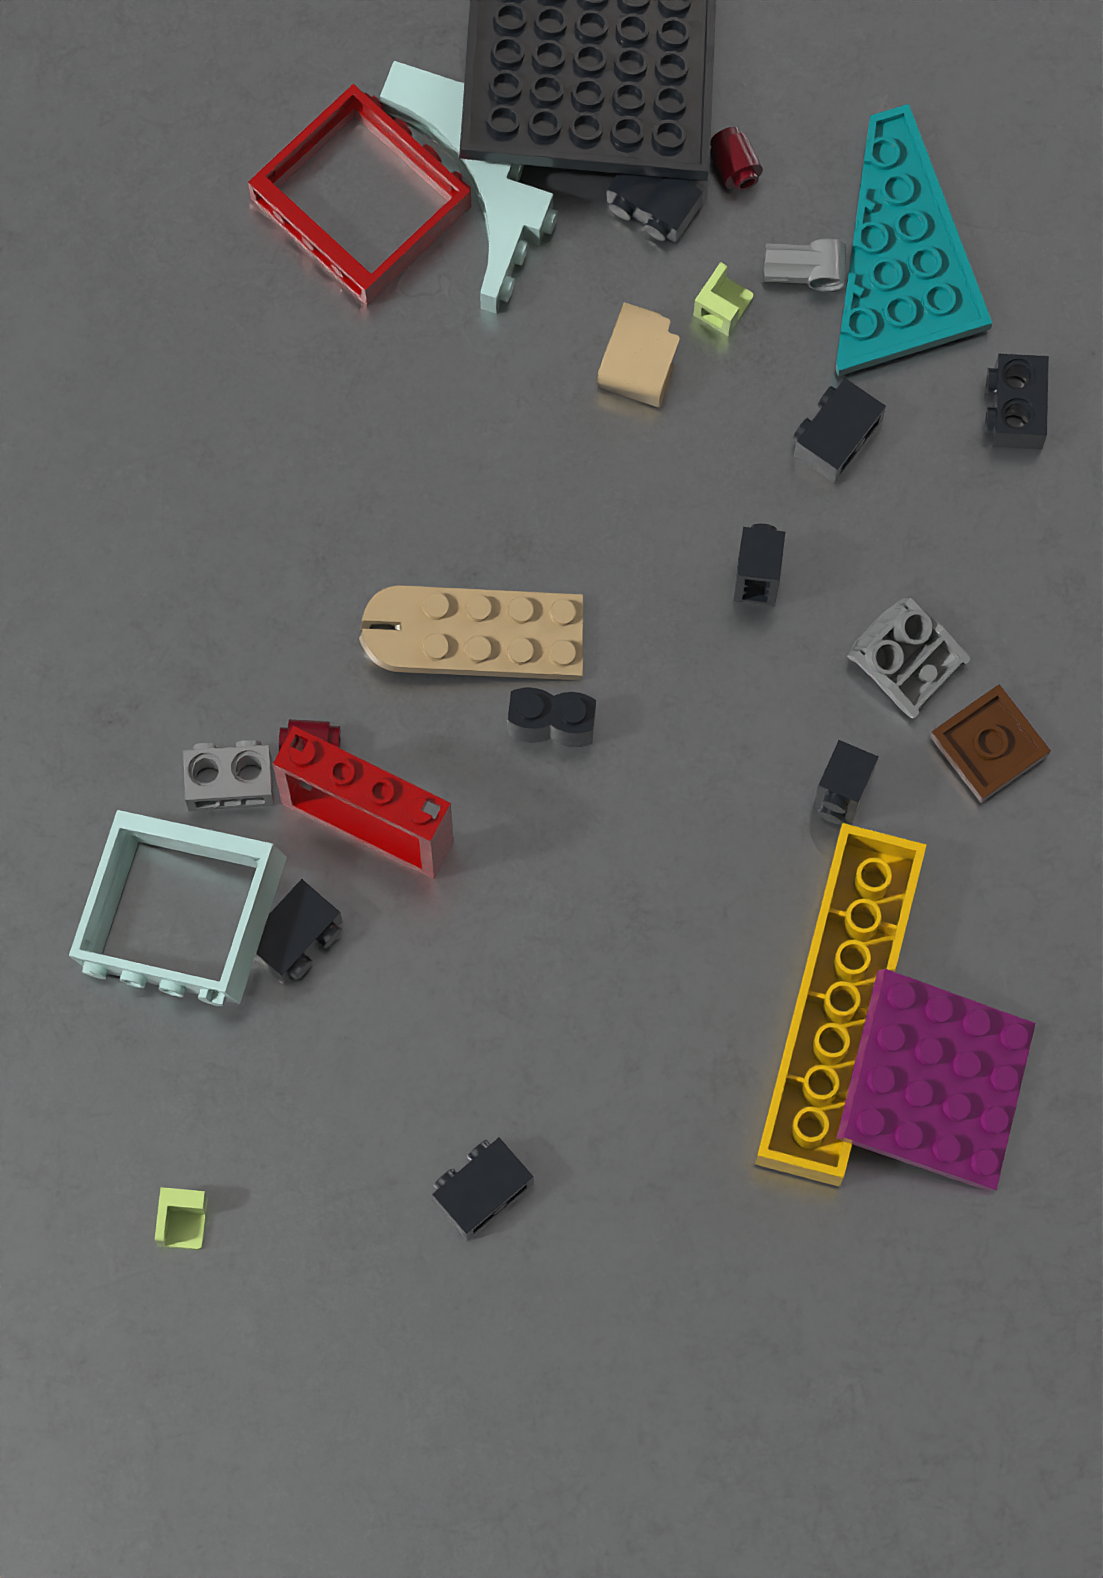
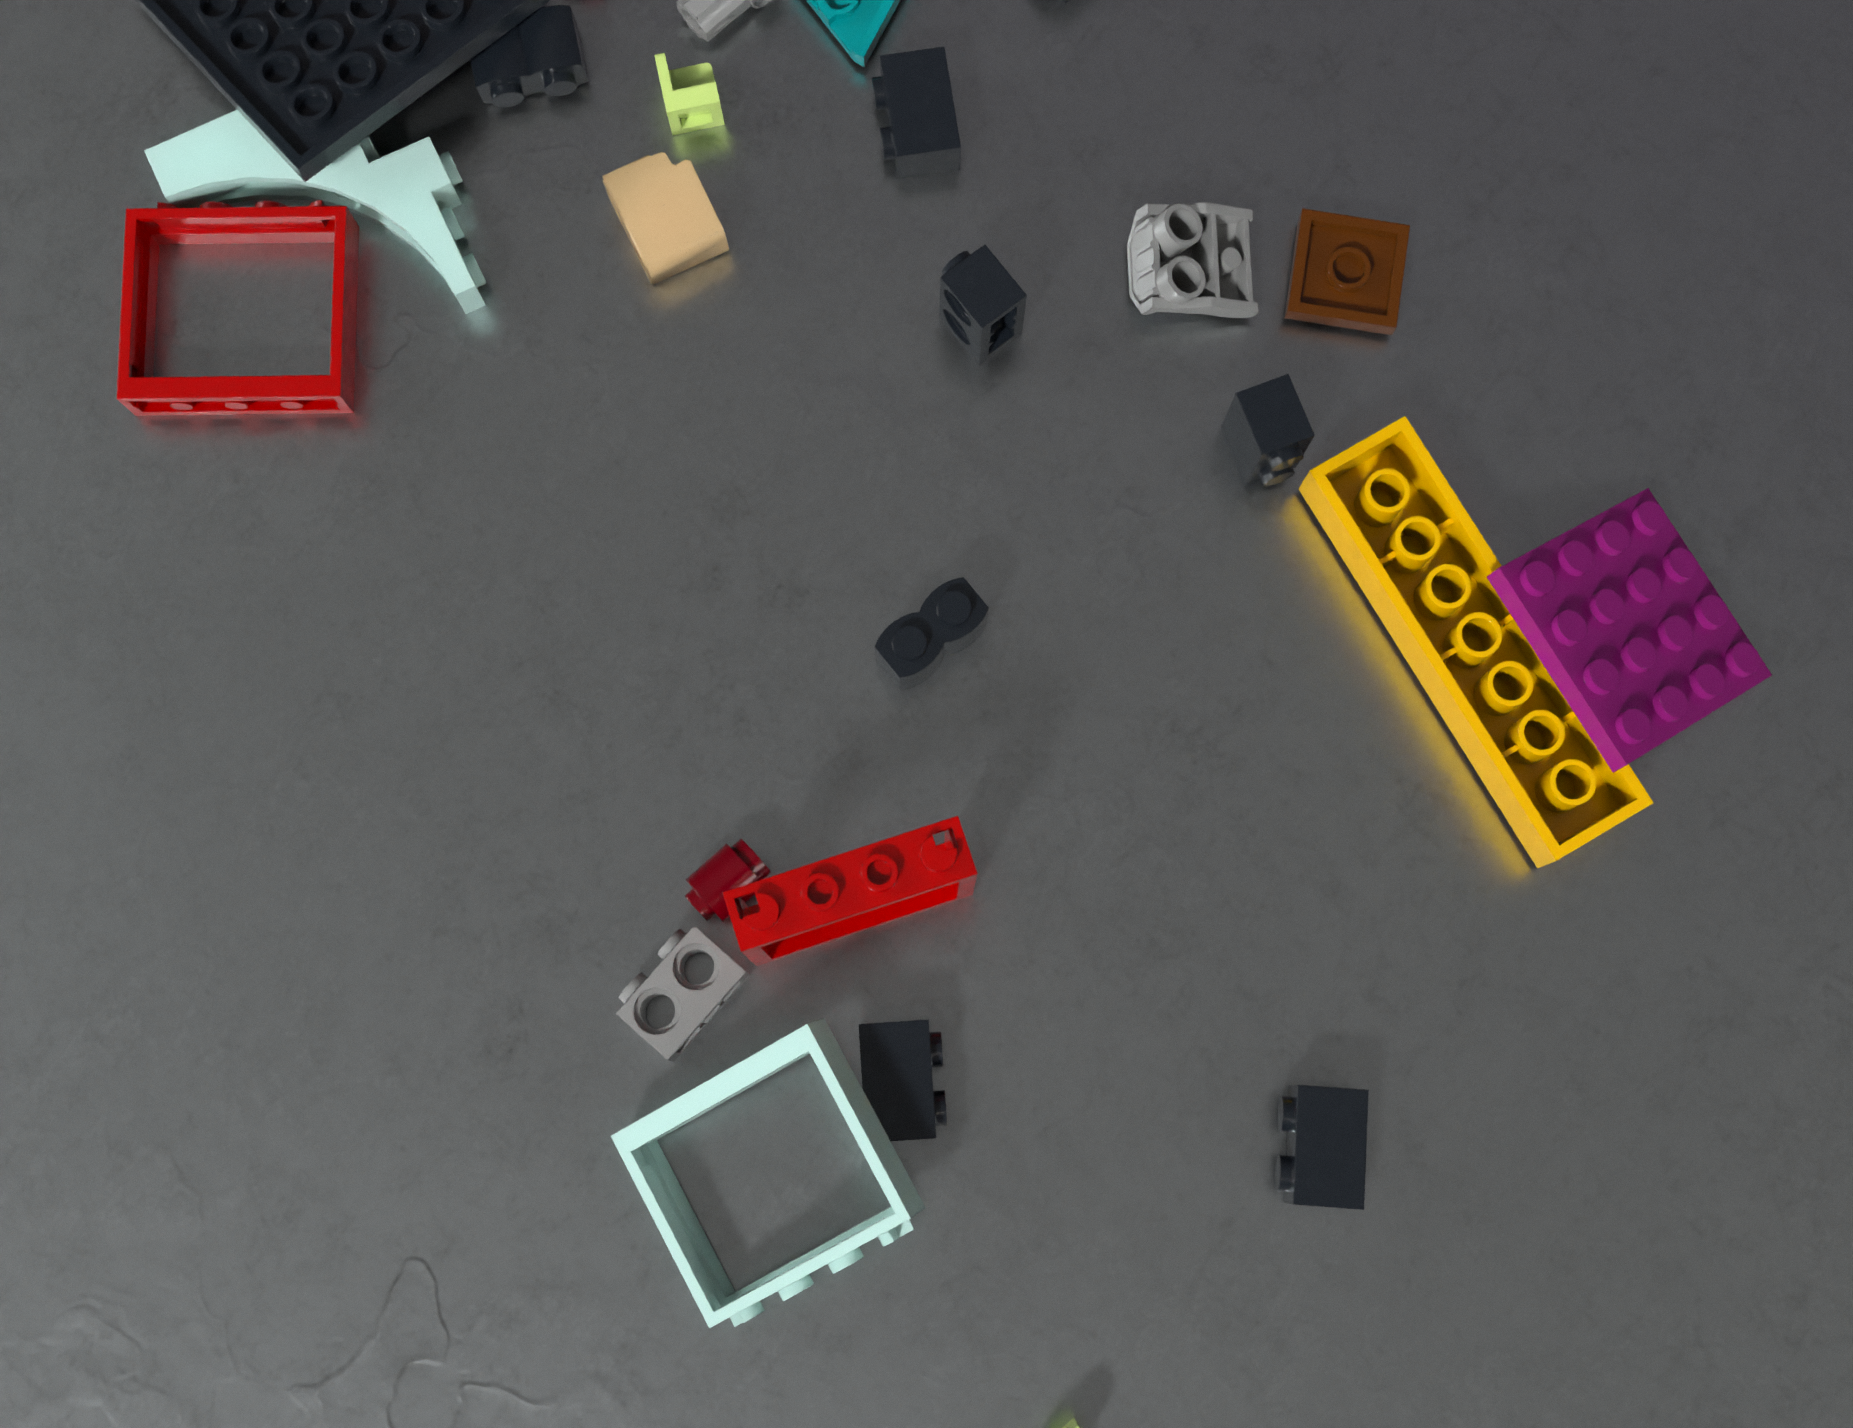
camera: 45 degrees left, 5 degrees up
tan plate [359,585,583,680] -> none

